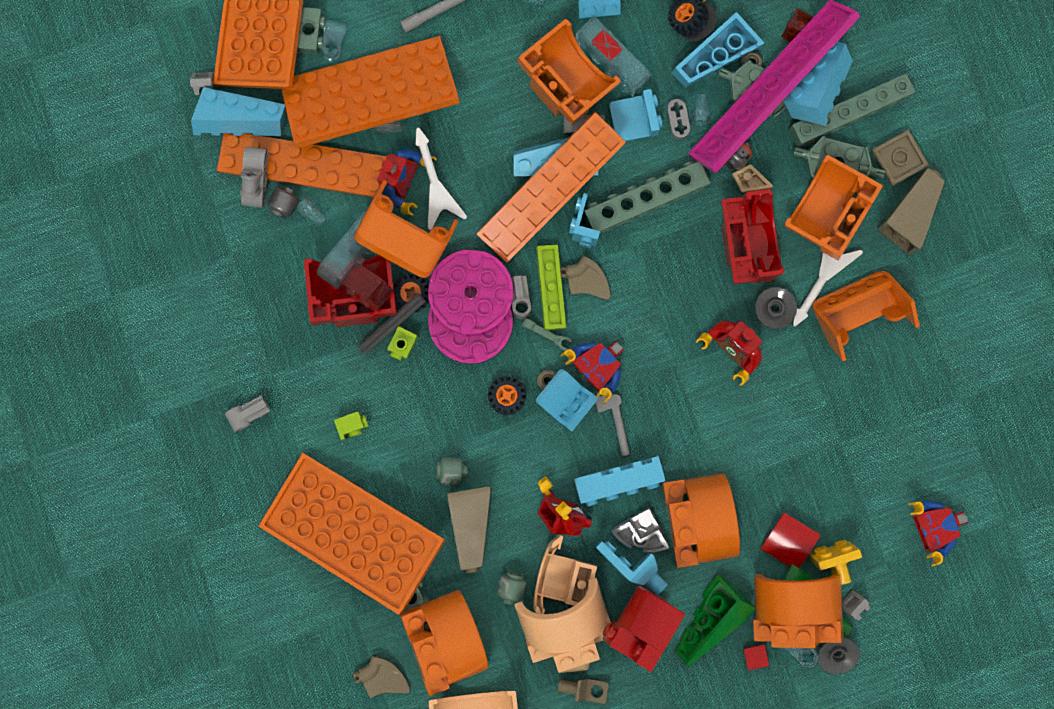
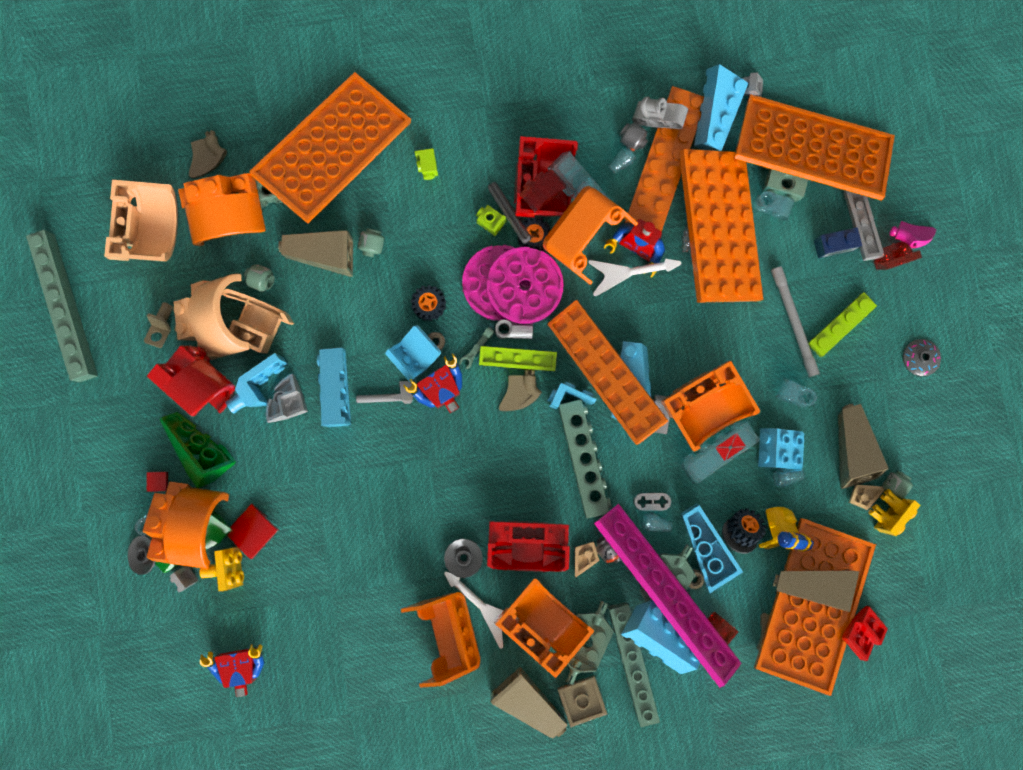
camera: 100 degrees right, 0 degrees up
light grey piece [225,395,271,433] -> none
red torso [537,476,592,536] -> none
medium azure bracket [609,89,662,141] -> none
orange piece [662,473,740,568] -> none
red torso [696,320,762,386] -> none

